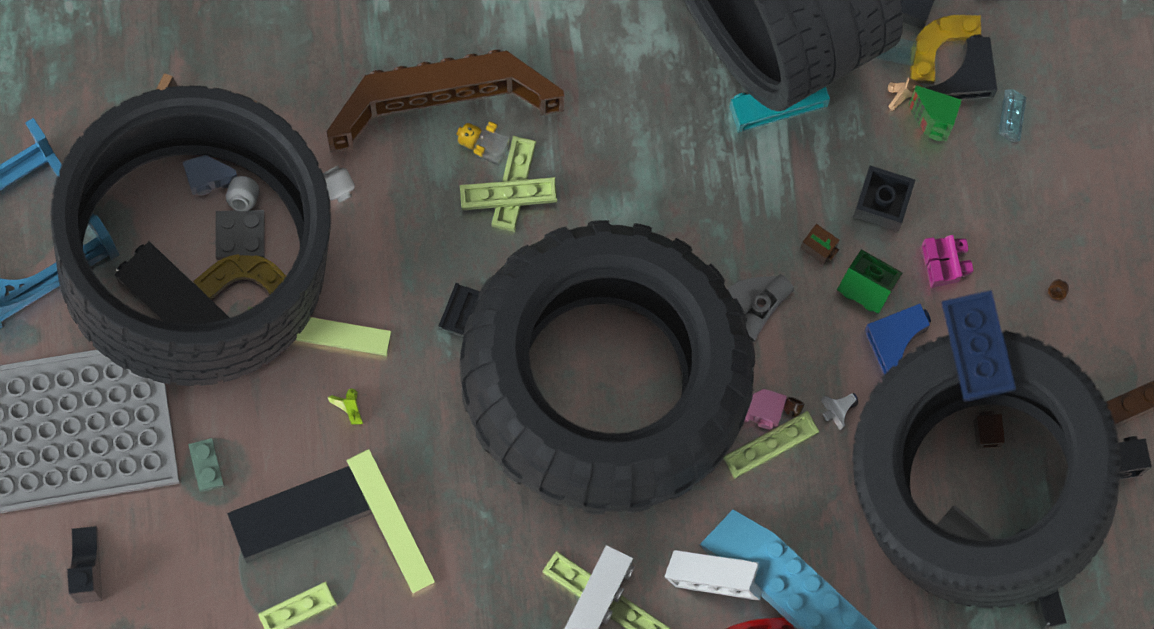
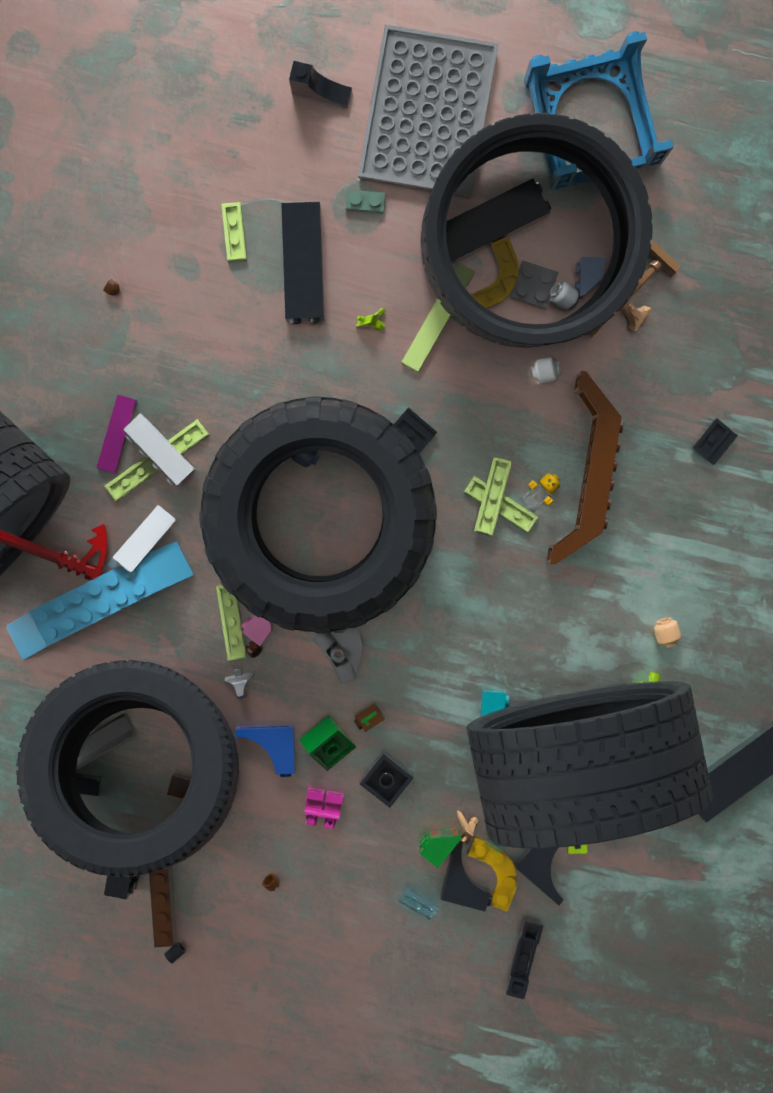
camera: 115 degrees right, 15 degrees up
yellowish green tile [346,449,435,593] -> none
dark blue plate [941,290,1015,401] -> none

